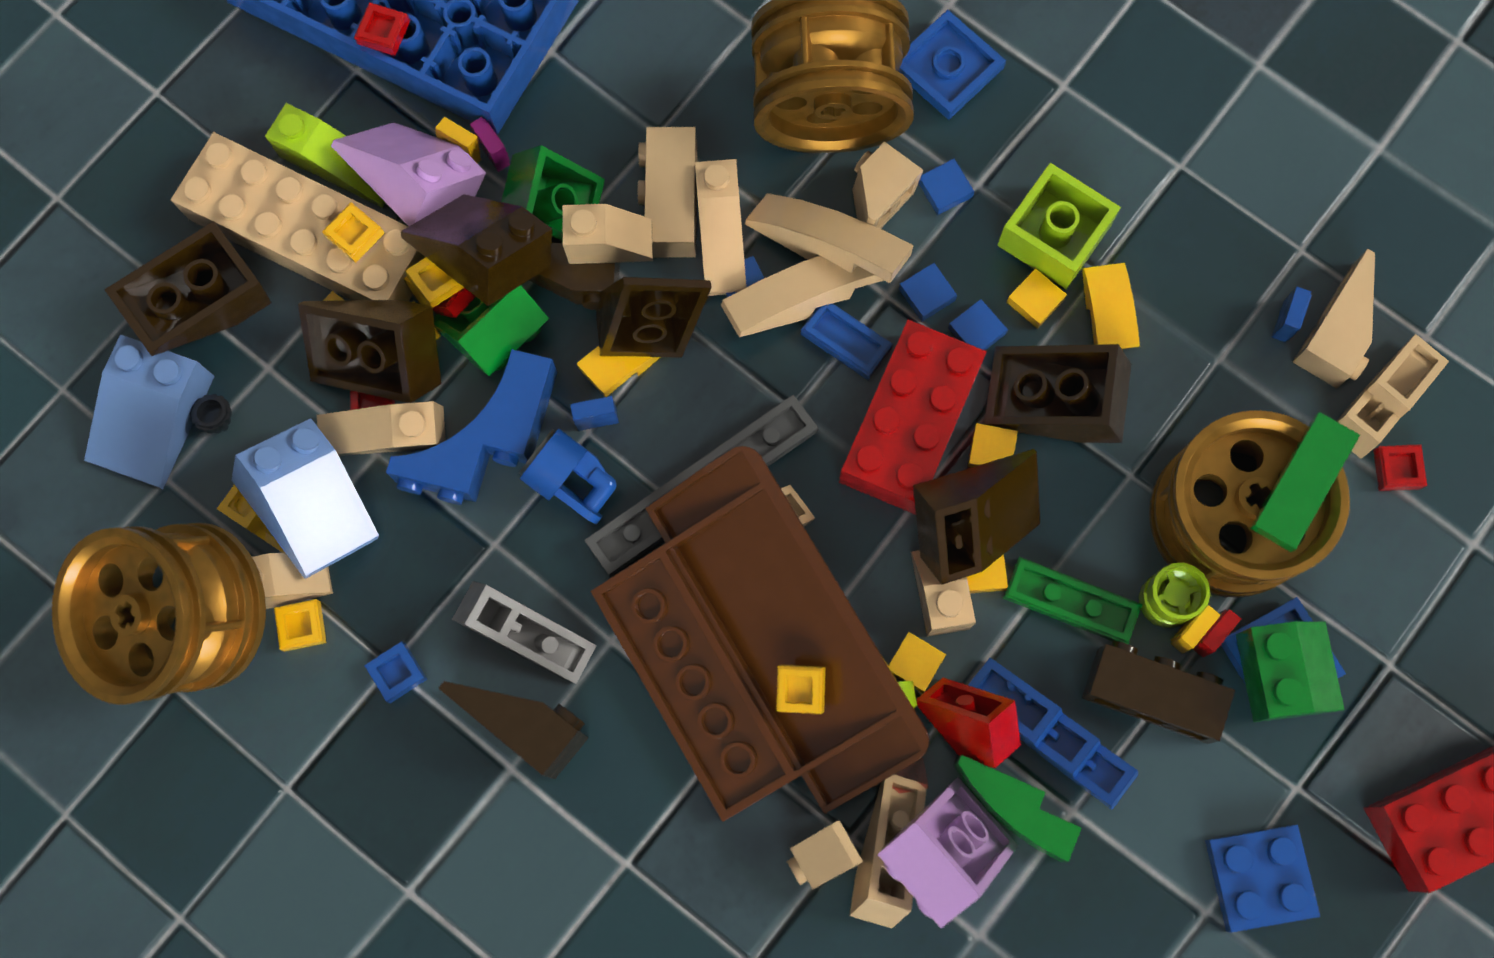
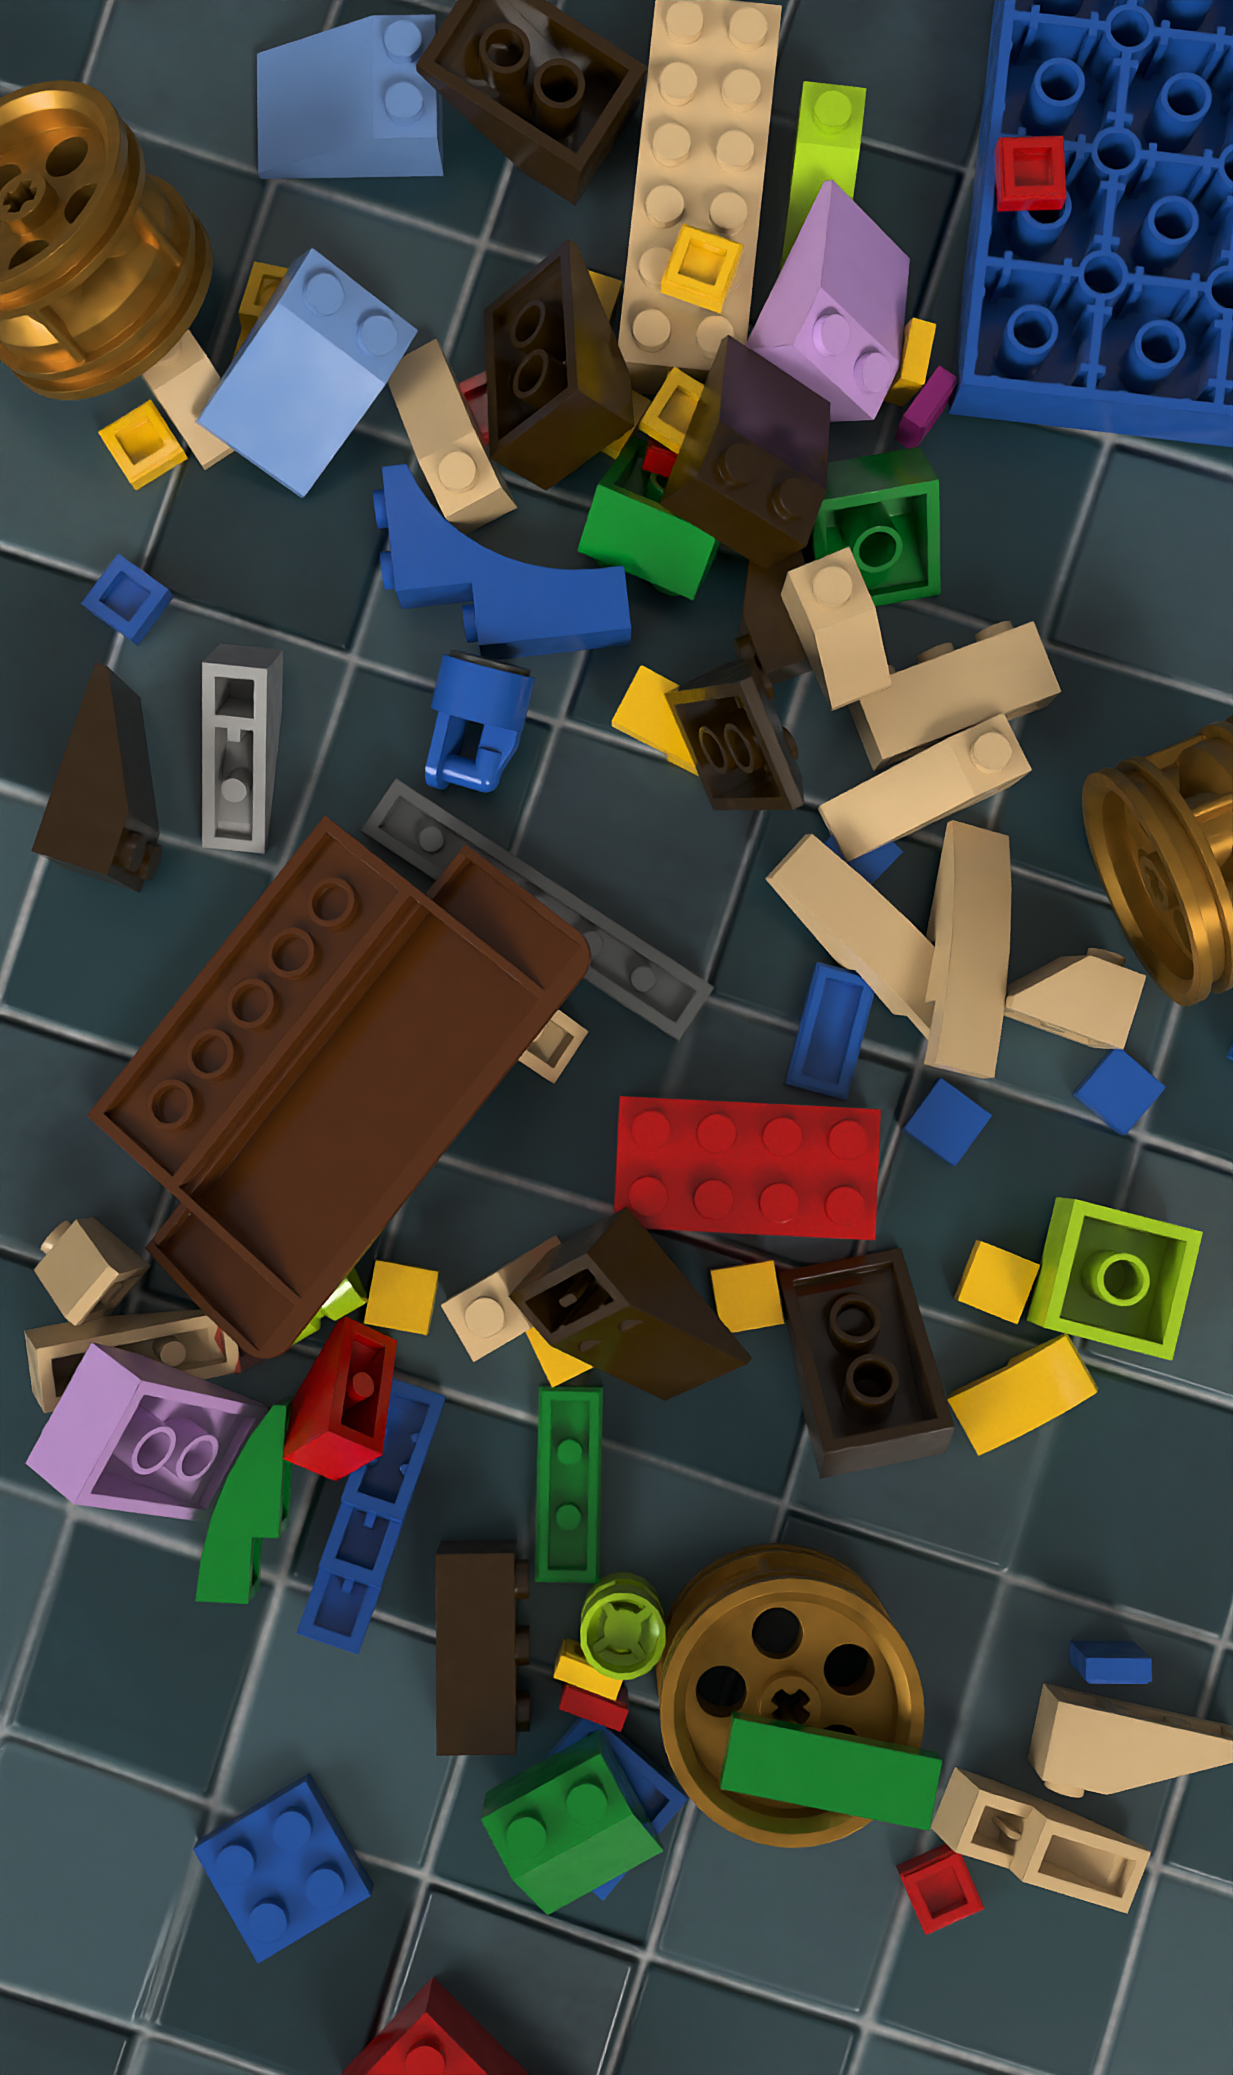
camera: 60 degrees right, 10 degrees up
black piece [190,394,232,434] -> none
blue tile [570,396,619,431] -> none
yellow tile [776,665,825,714] -> none
blue tile [948,299,1008,350] -> none

